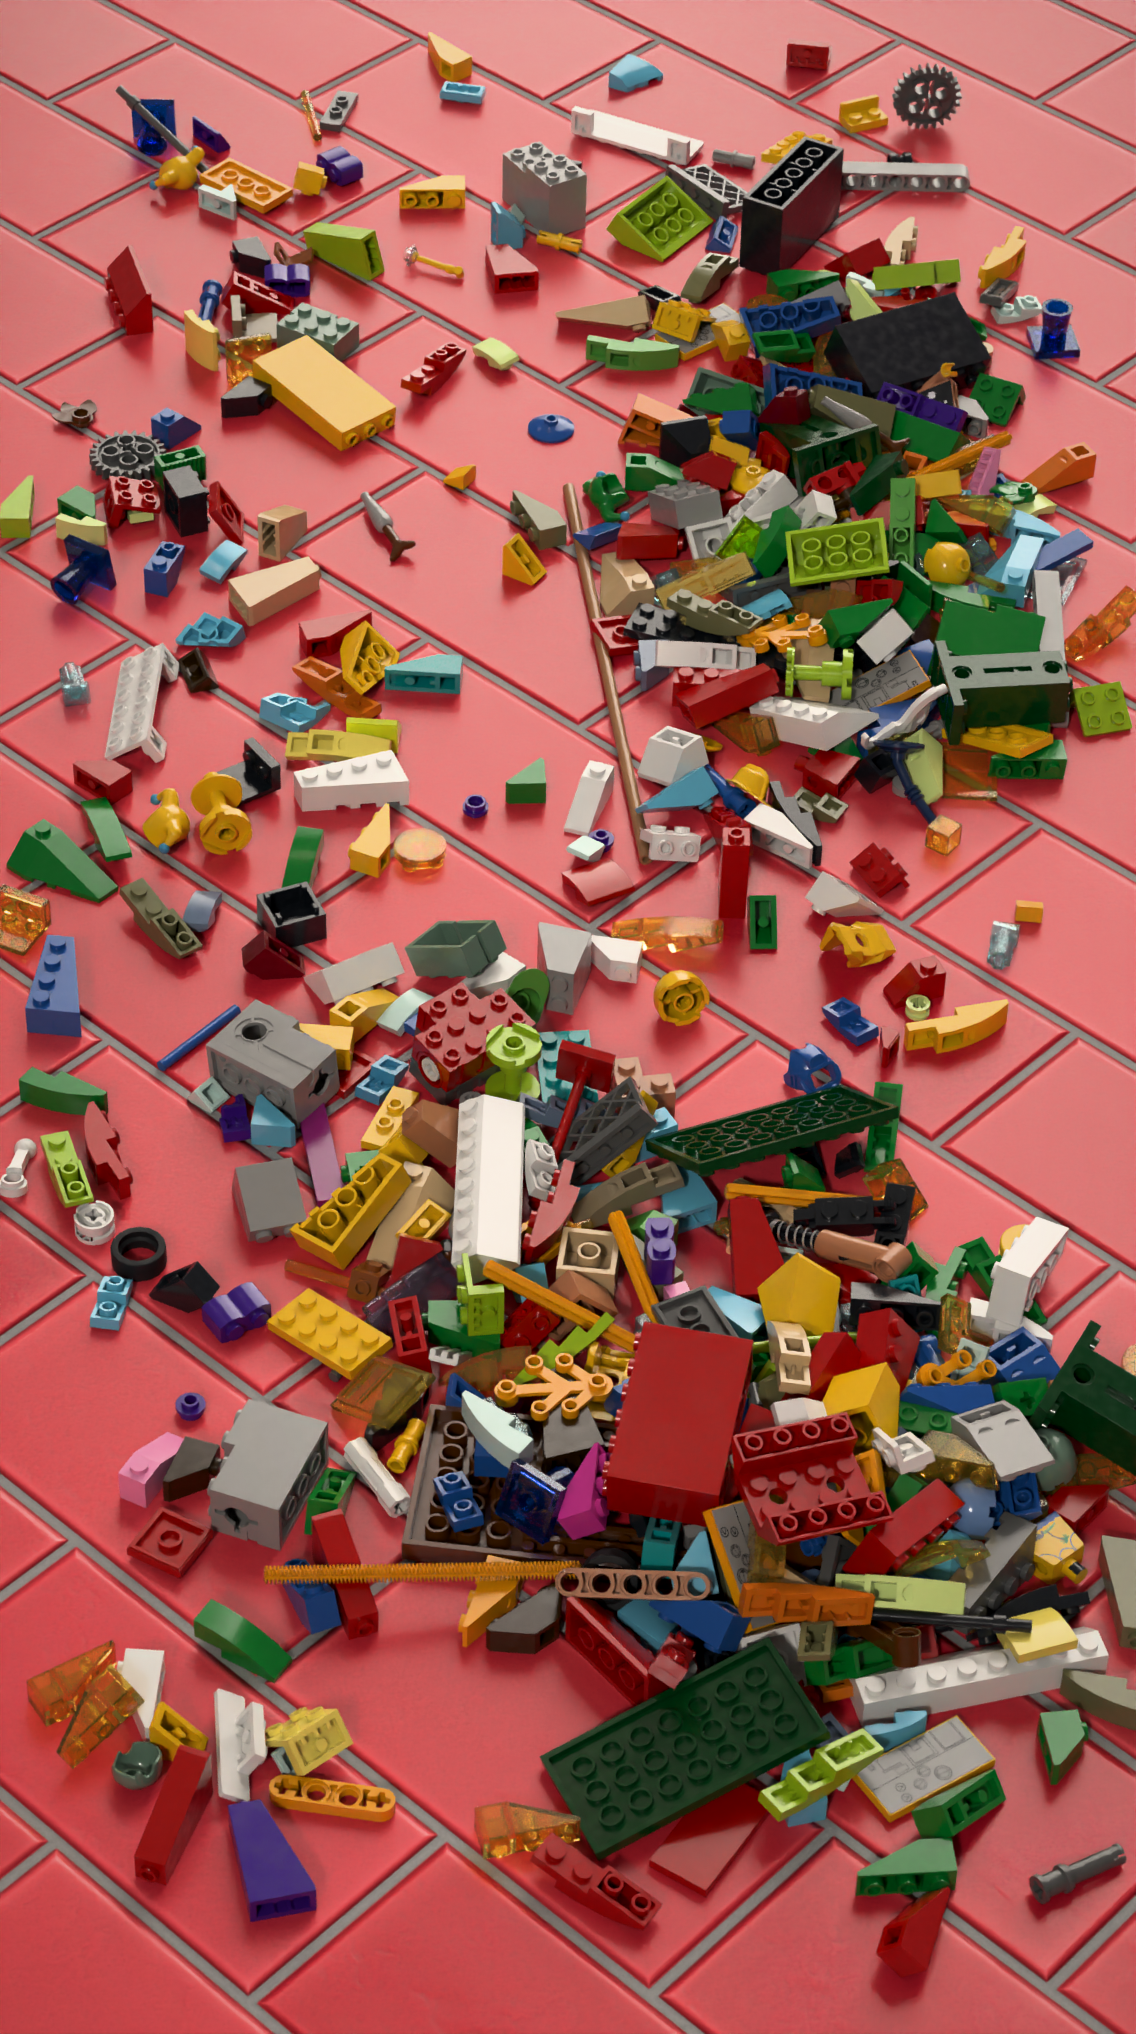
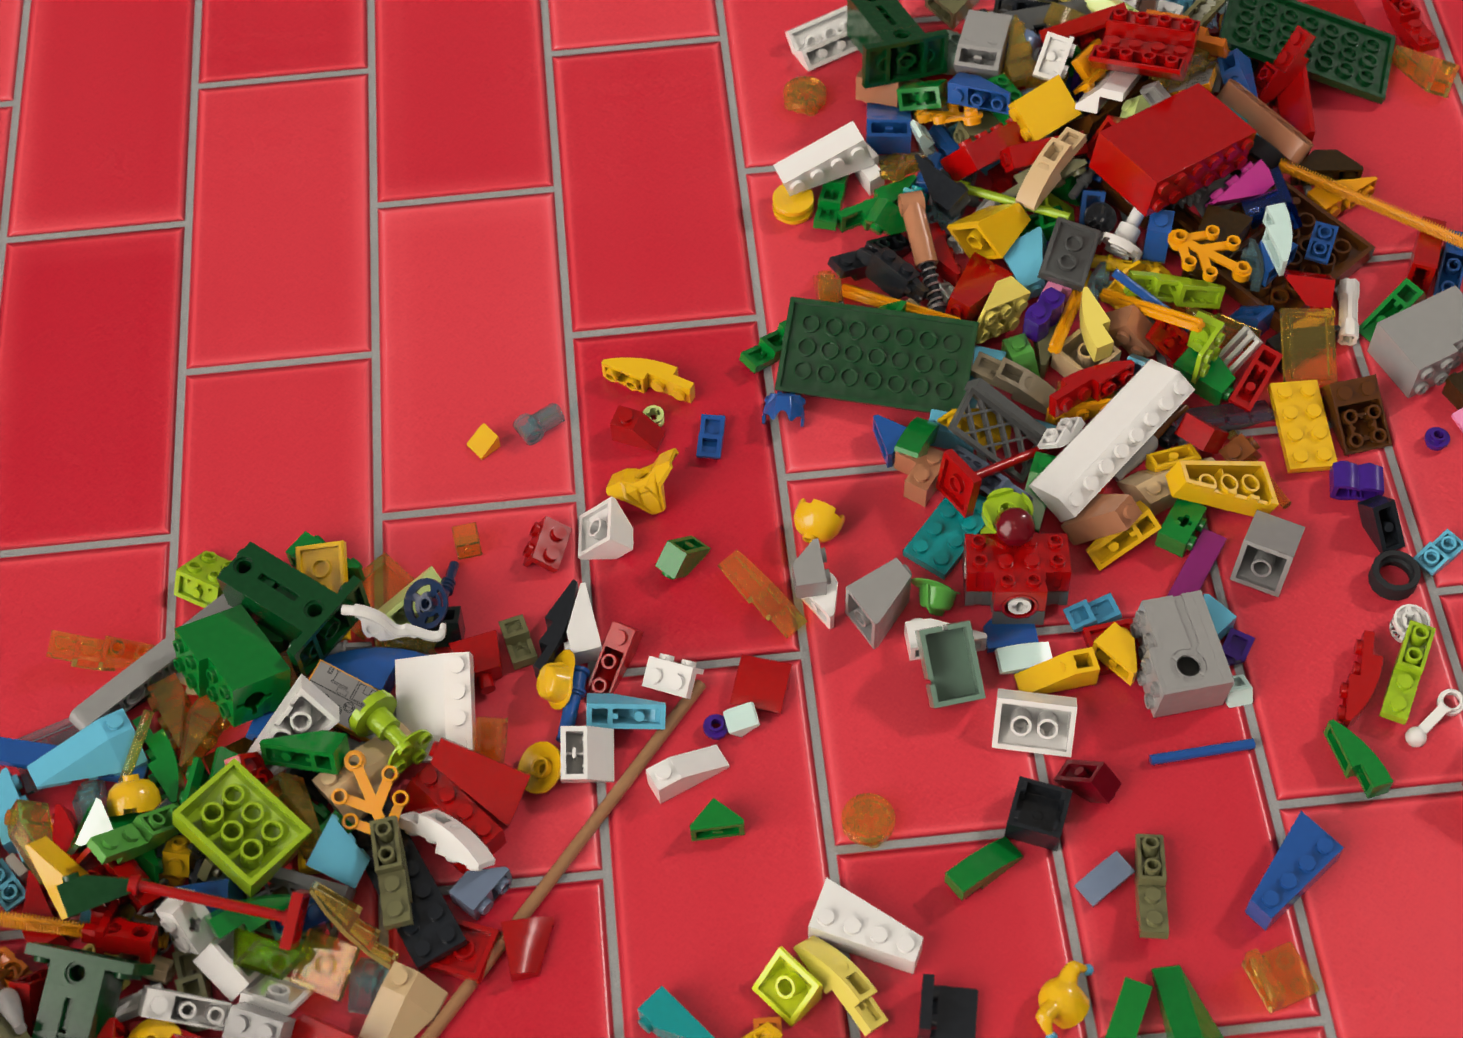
camera: 135 degrees left, 15 degrees up
yellow piece [190,772,252,855] -> none
yellow slope [348,803,390,878] -> none
yellow plate [361,1086,419,1150] -> none
dark purple plate [462,794,488,818] -> none
red slope [718,827,750,919] -> none
red slope [879,1026,900,1068] -> none
none -> red tile [127,874,311,951]
none -> red slope [501,917,555,982]
none -> light grey slope [792,538,831,599]
none -> blue slope [873,415,906,468]
none -> green slope [894,417,940,458]
none -> light yellow slope [976,276,1031,344]
none -> dark red hair [994,507,1035,546]
none -> light yellow slope [1079,286,1114,363]
none -> blue bar [1111,268,1189,332]
none -> red slope [1283,269,1336,312]
none -> reddish brown slope [1319,374,1392,455]

